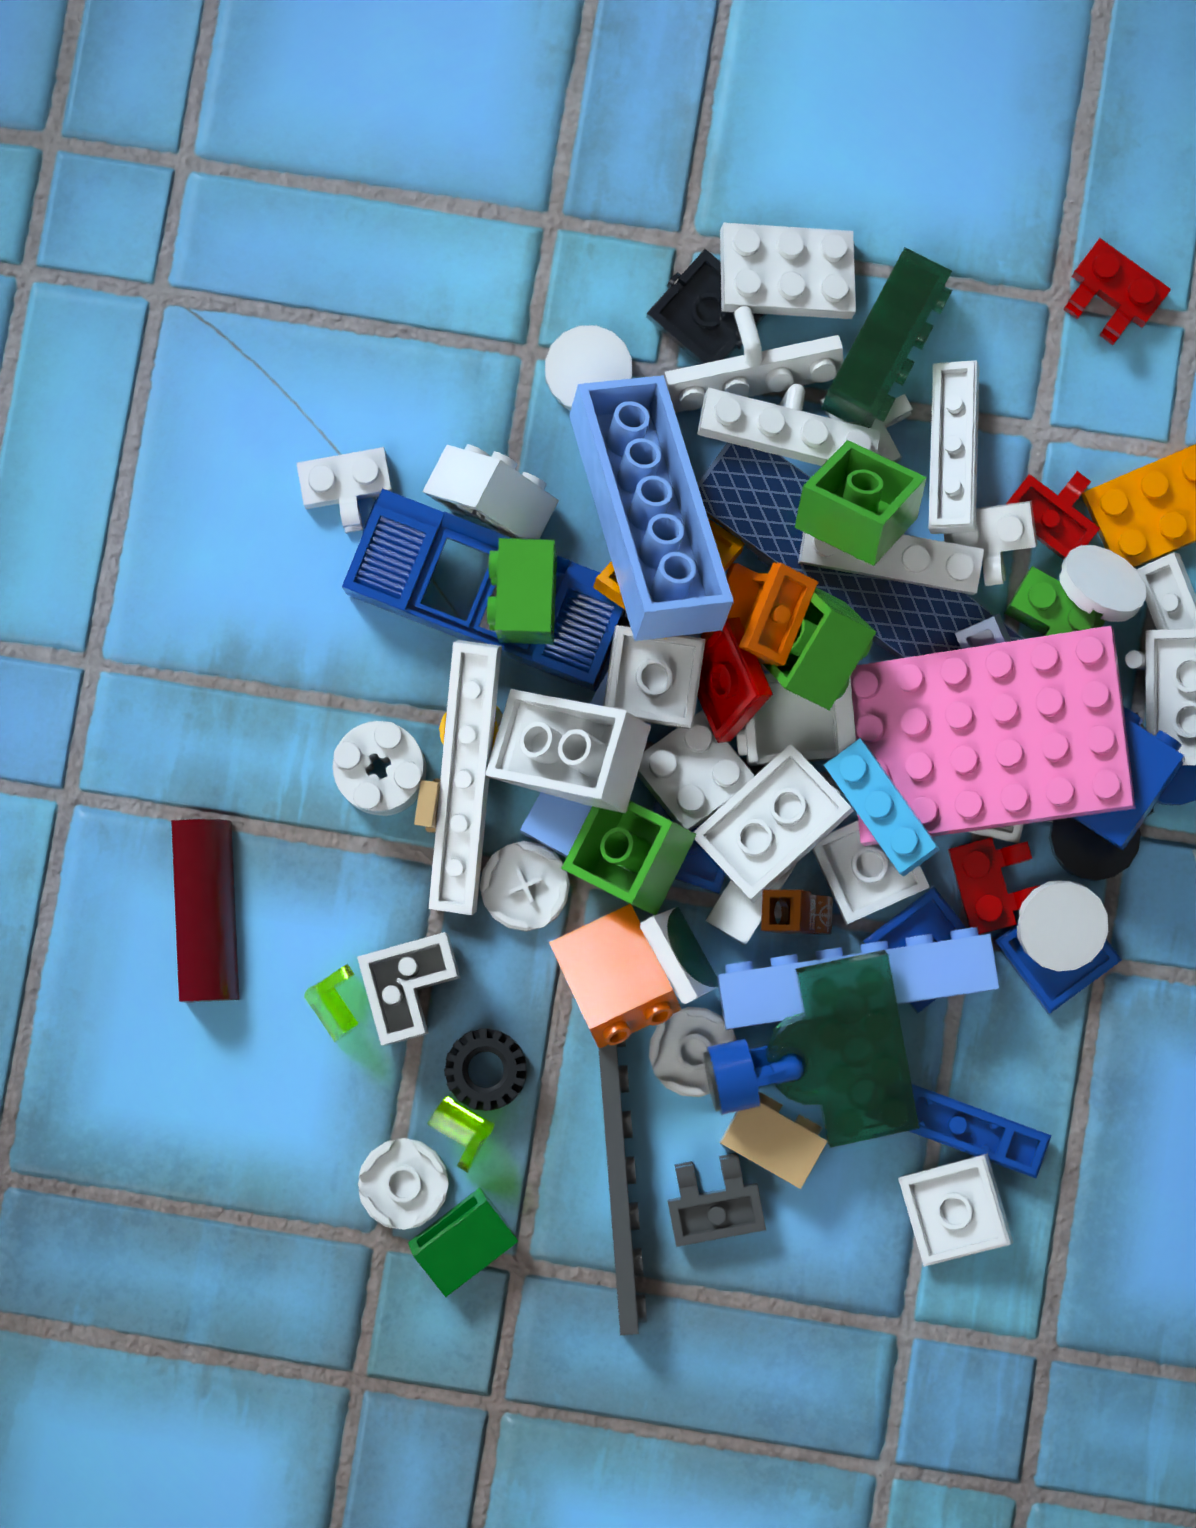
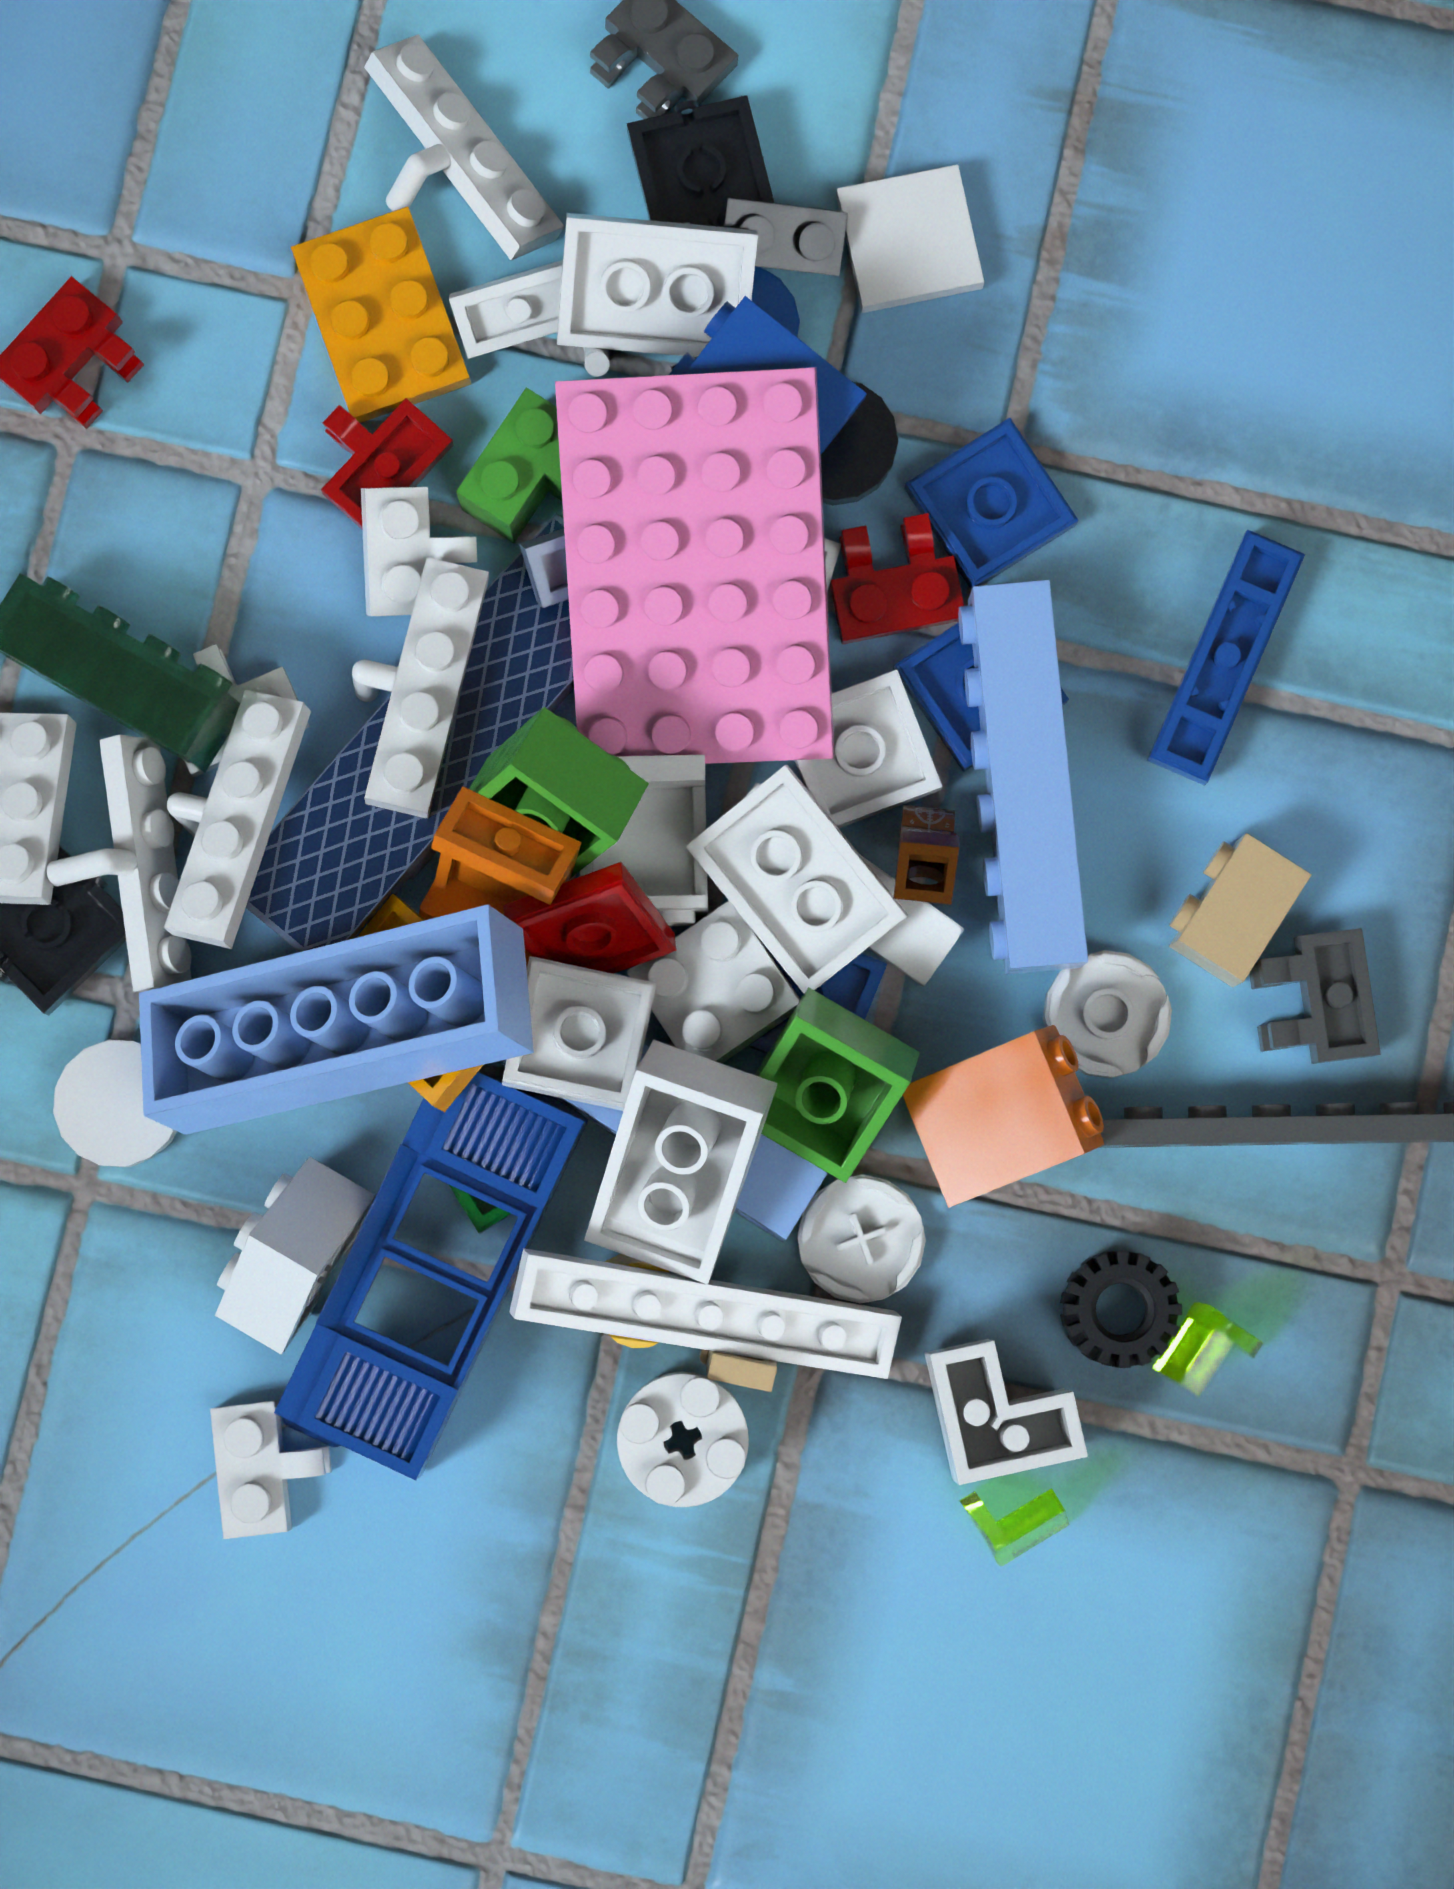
camera: 95 degrees left, 0 degrees up
dark red brick [171,819,239,1003] -> none
white tile [358,1138,449,1230] -> none
green brick [408,1188,519,1297] -> none
bright green brick [487,538,557,645] -> none
tile [640,907,718,1005] -> none
clear green plate [703,950,920,1148] -> none
bright green brick [795,440,927,566] -> none
medium azure plate [824,738,941,876] -> none
white tile [898,1154,1014,1267] -> none
white tile [928,360,980,534] -> none
white tile [1017,880,1108,971] -> none
white tile [1059,545,1147,622] -> none

